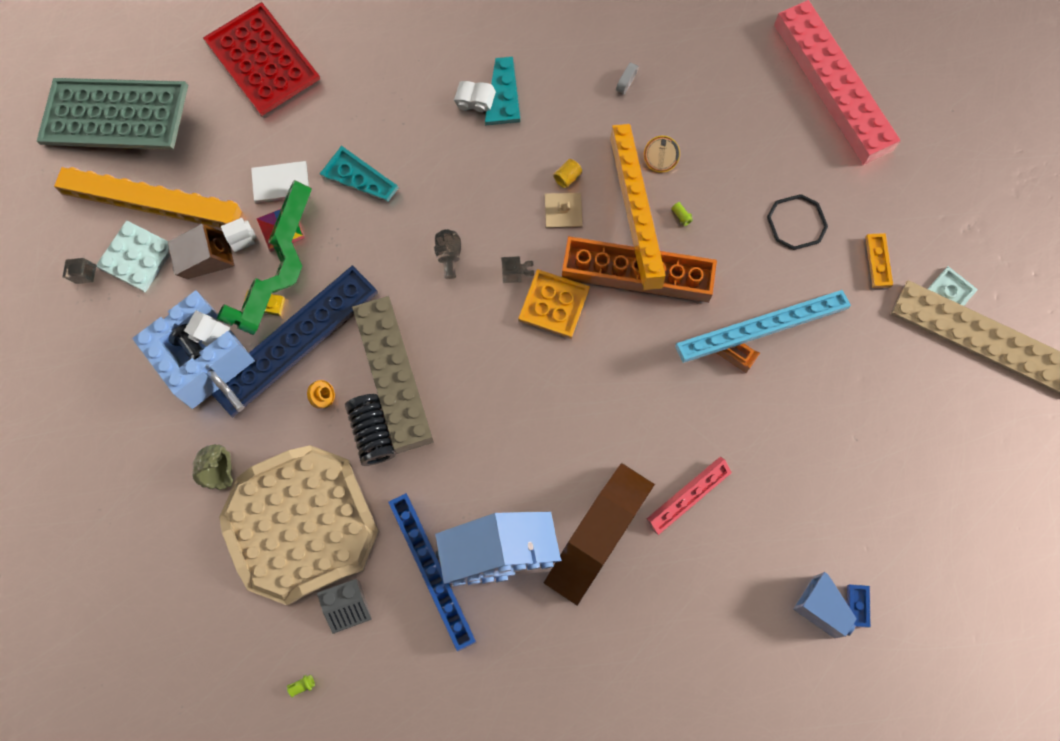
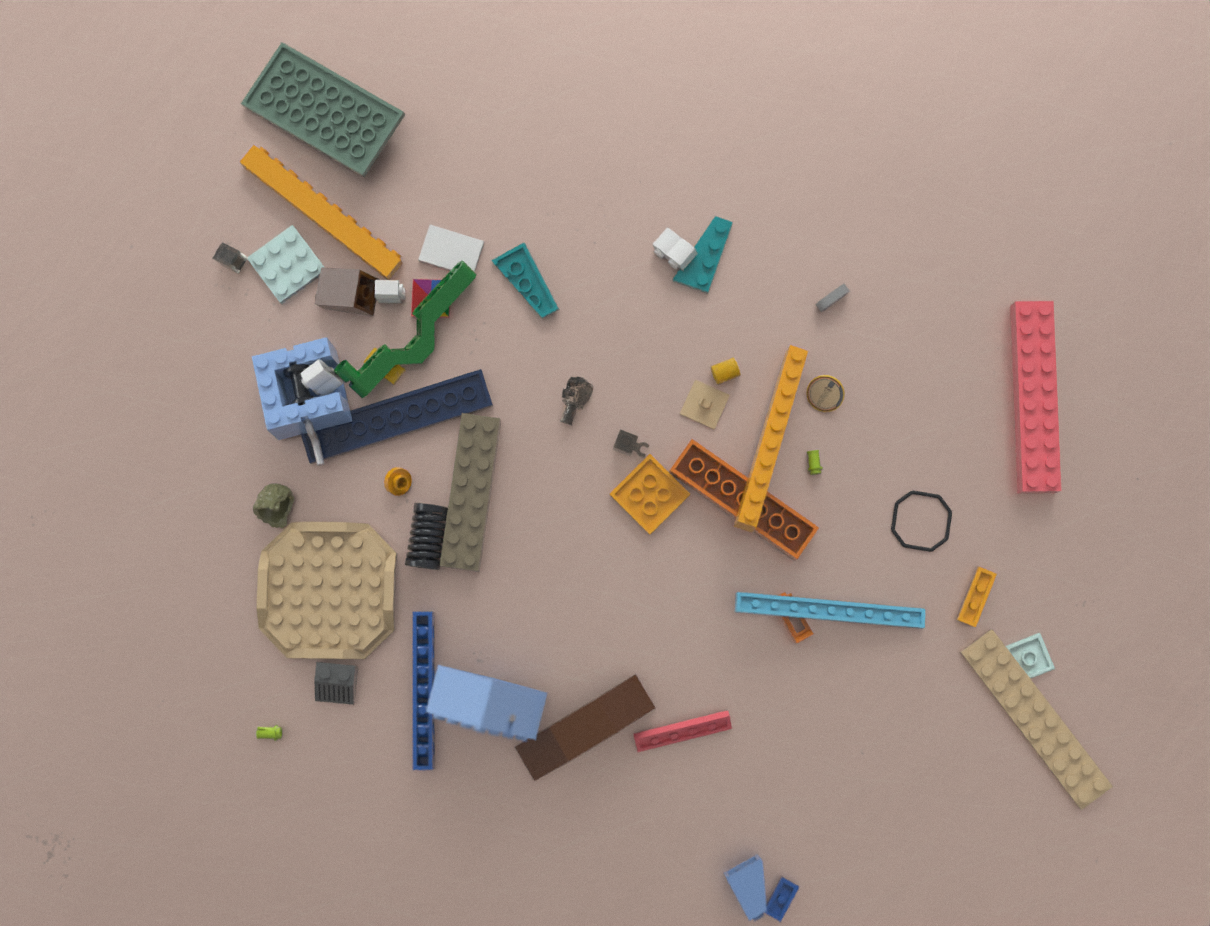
camera: 25 degrees right, 10 degrees up
red plate [203,2,320,117] -> none

